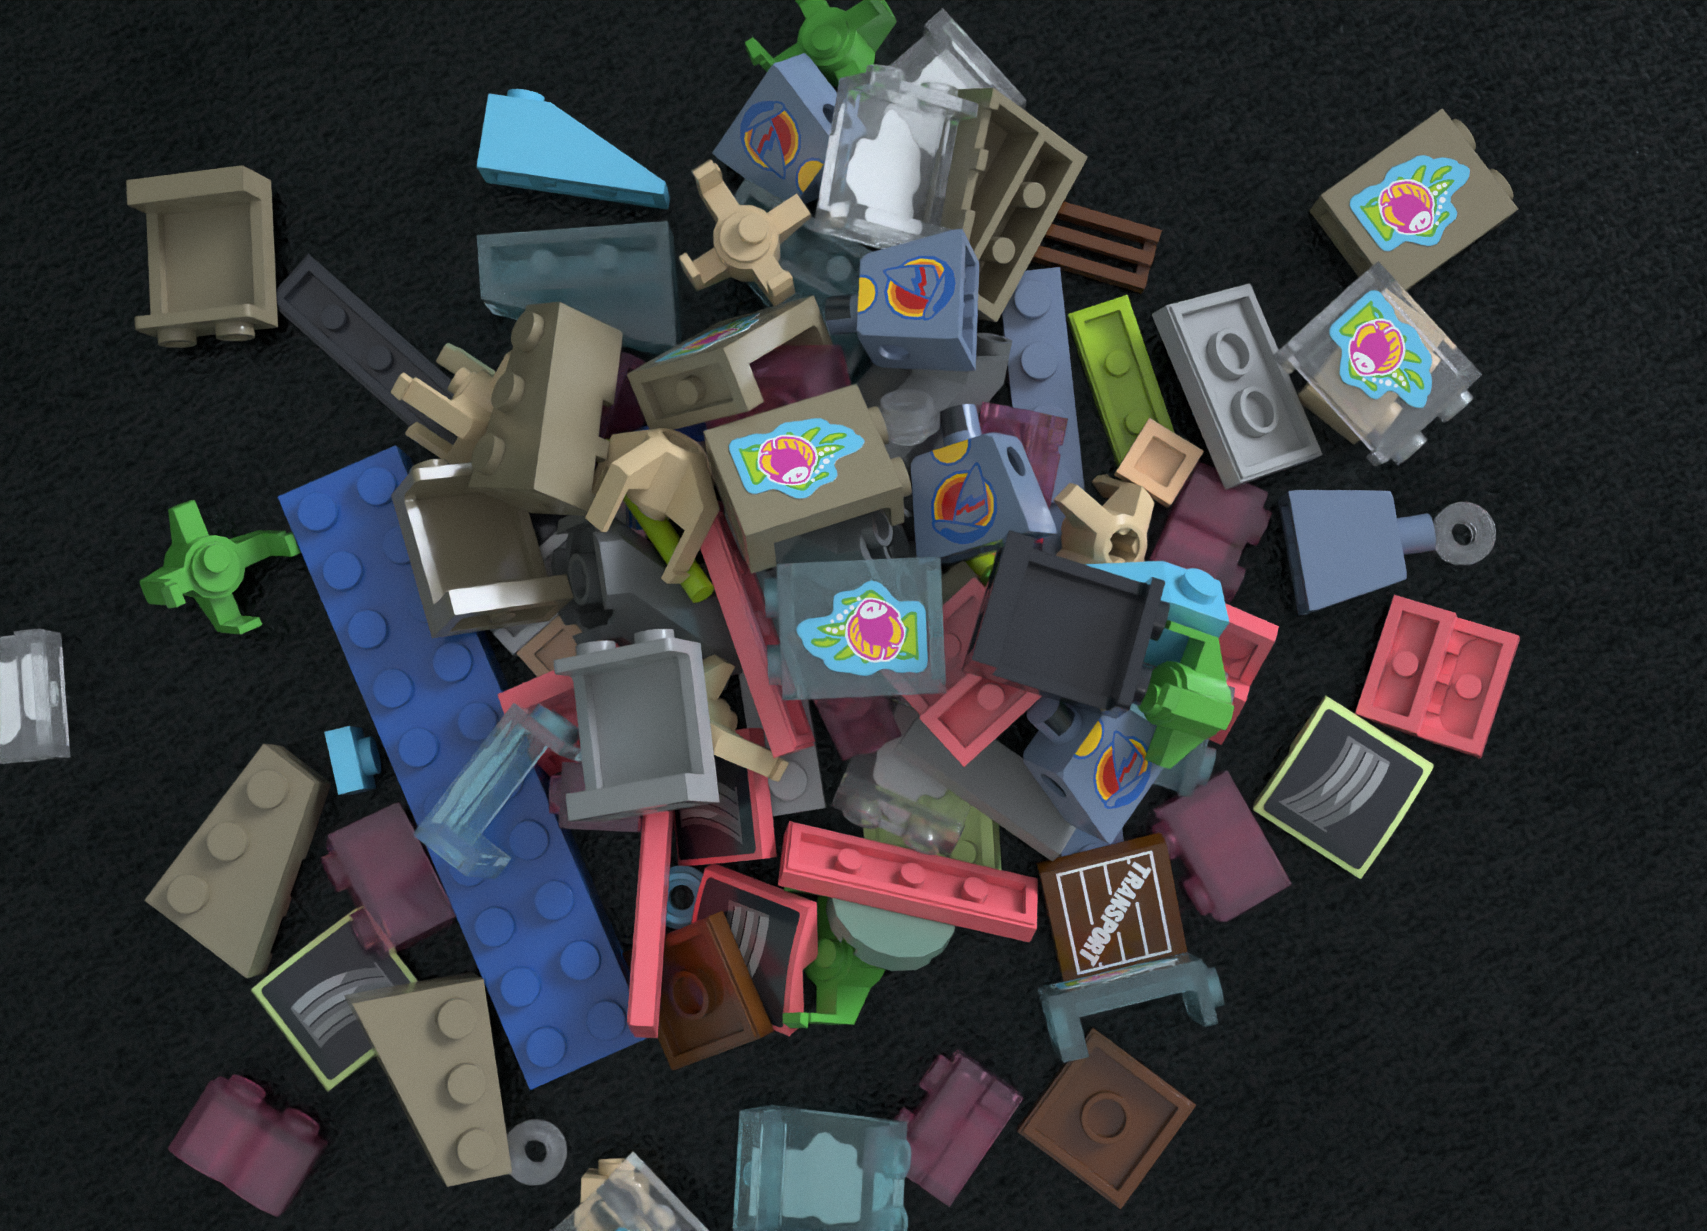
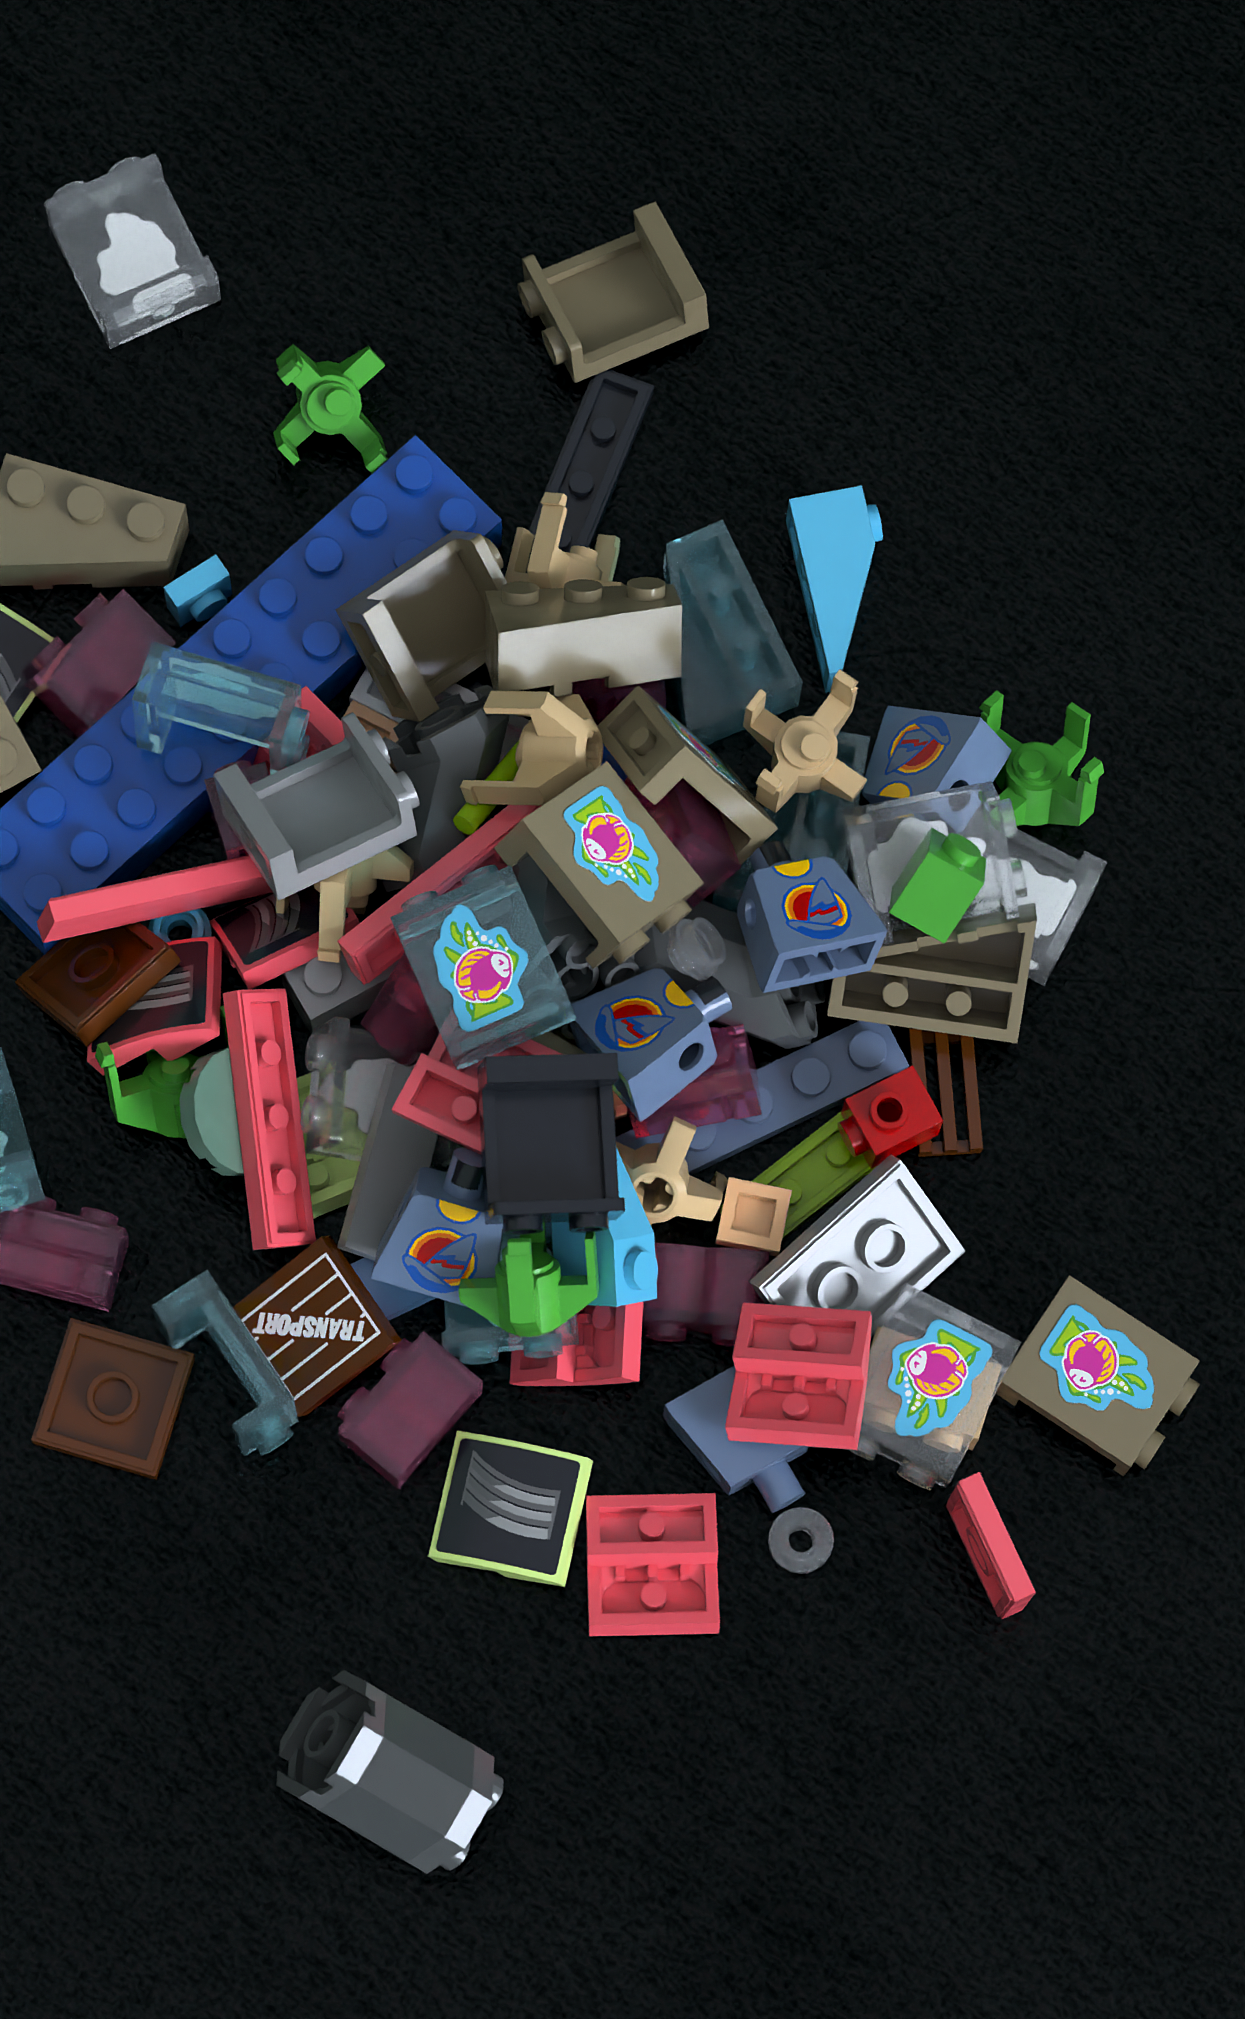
camera: 60 degrees right, 10 degrees down
none -> dark grey brick [276,1670,503,1874]
none -> coral slope [725,1302,872,1450]
none -> red brick [838,1065,943,1169]
none -> bright green brick [889,827,987,944]
none -> coral tile [946,1472,1036,1619]

